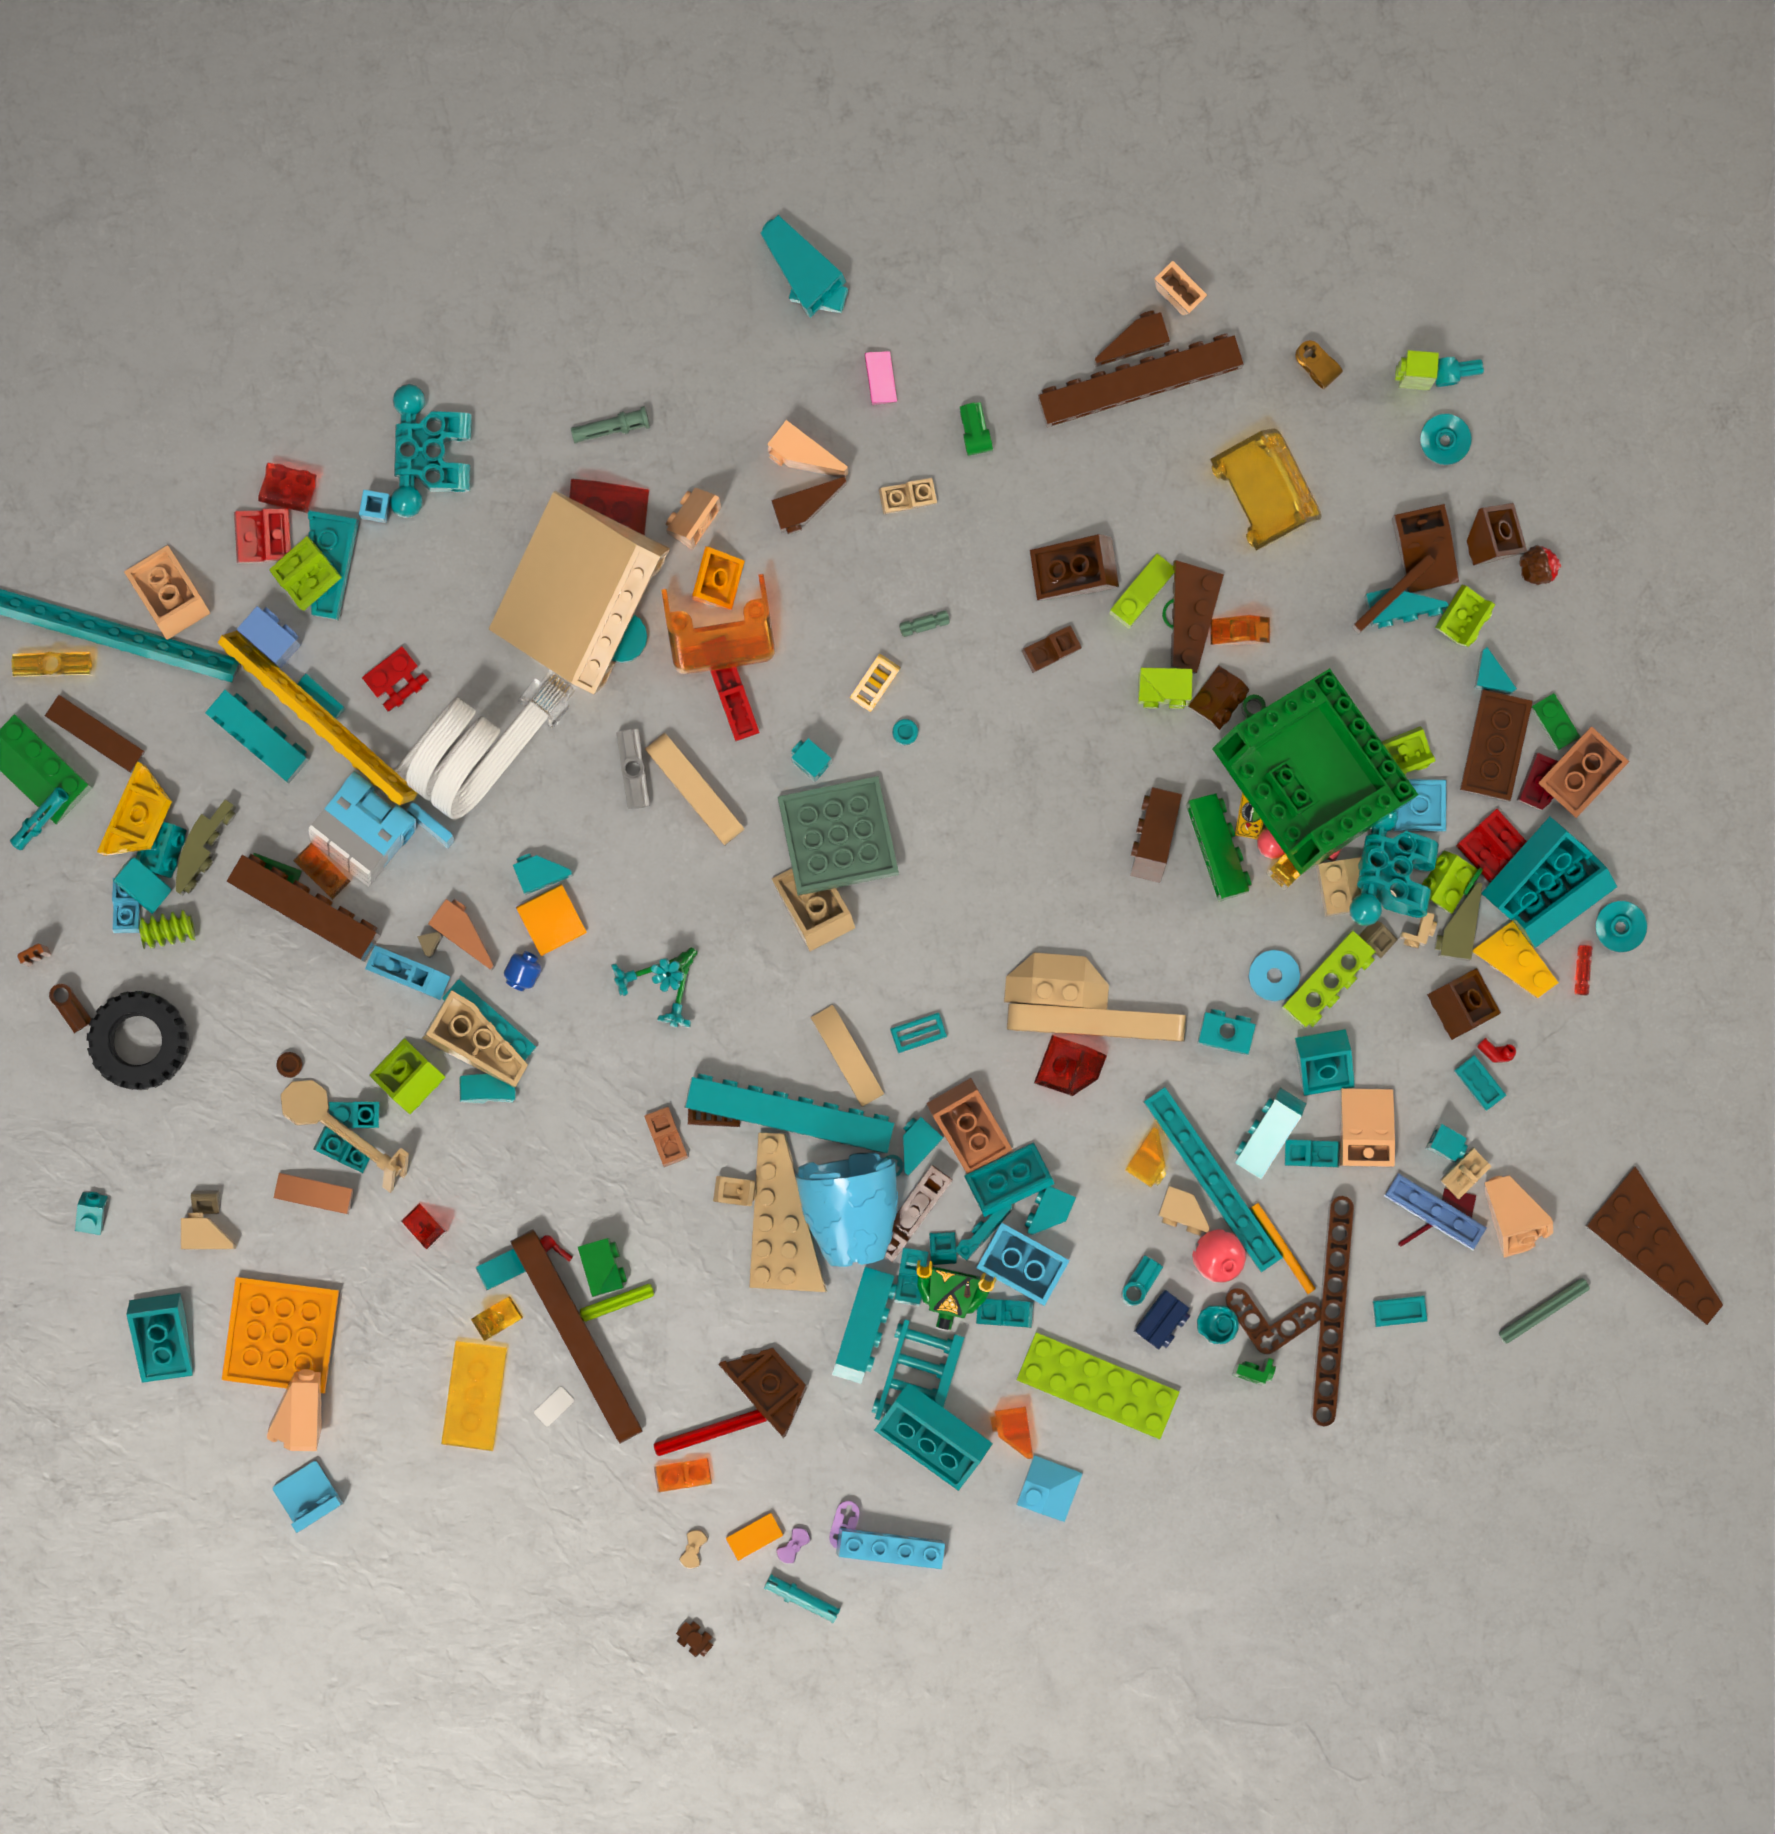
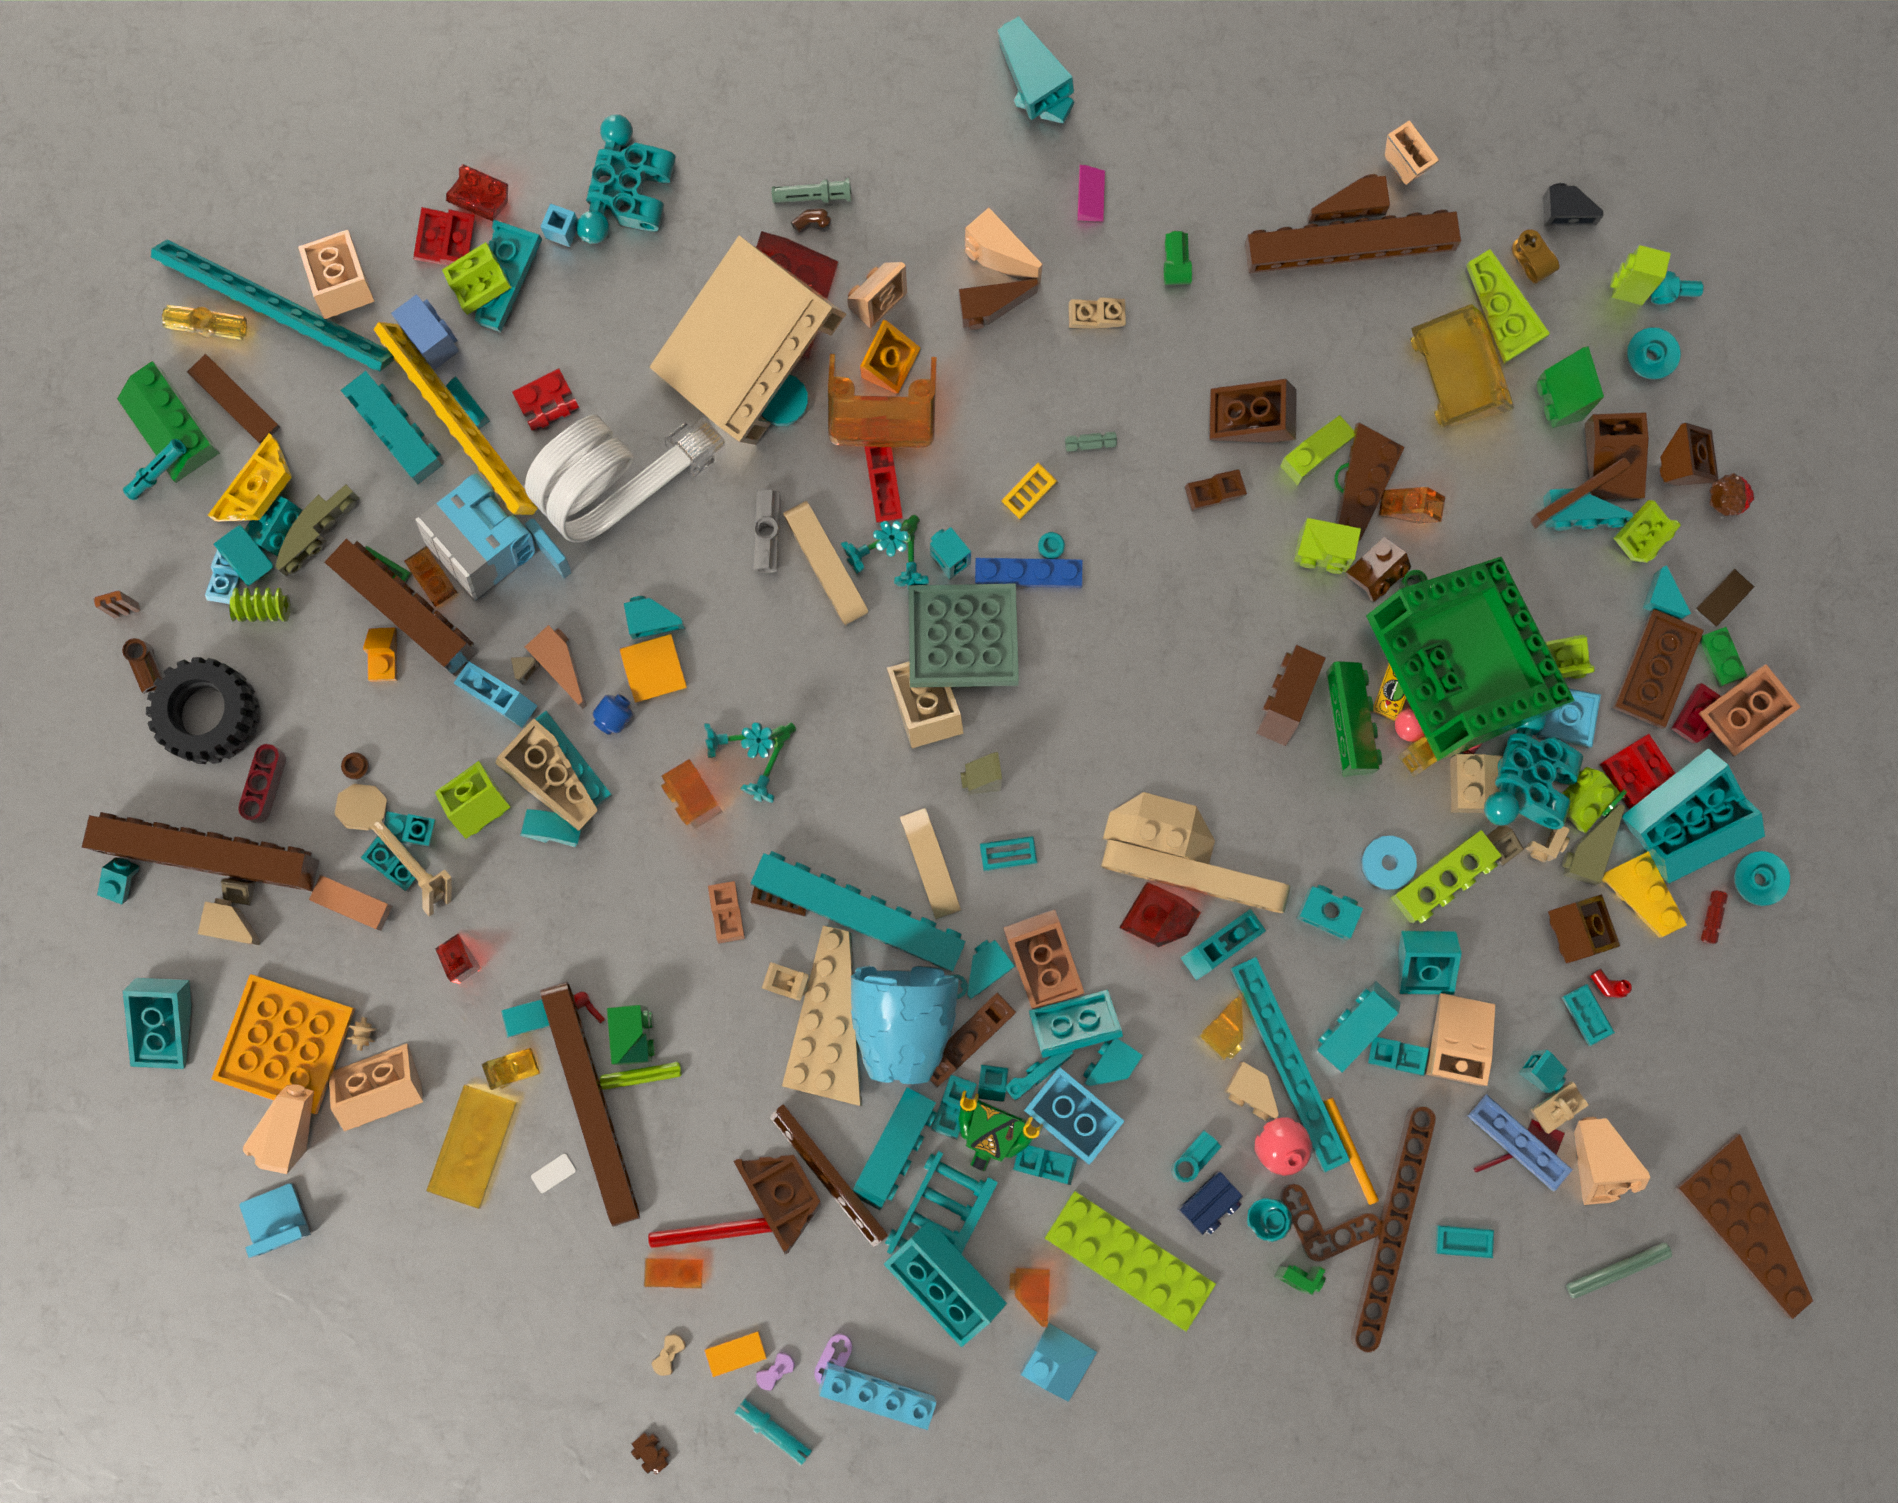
camera: 15 degrees right, 5 degrees down
none -> reddish brown brick [81,812,319,892]
none -> dark red beam [238,744,286,823]
none -> light nougat slope [329,1044,423,1131]
none -> tan wheel [347,1017,377,1051]
none -> light orange slope [363,627,397,682]
none -> clear orange brick [661,759,723,829]
none -> reddish brown tile [770,1104,889,1247]
none -> reddish brown arm [791,209,831,232]
none -> teal plant [841,515,929,590]
none -> olive slope [960,752,1002,795]
none -> blue plate [975,558,1082,588]
none -> teal slope [1181,909,1266,980]
none -> lime wing [1466,249,1550,364]
none -> green slope [1537,346,1604,428]
none -> black slope [1543,183,1604,226]
none -> dark brown slope [1696,568,1755,627]

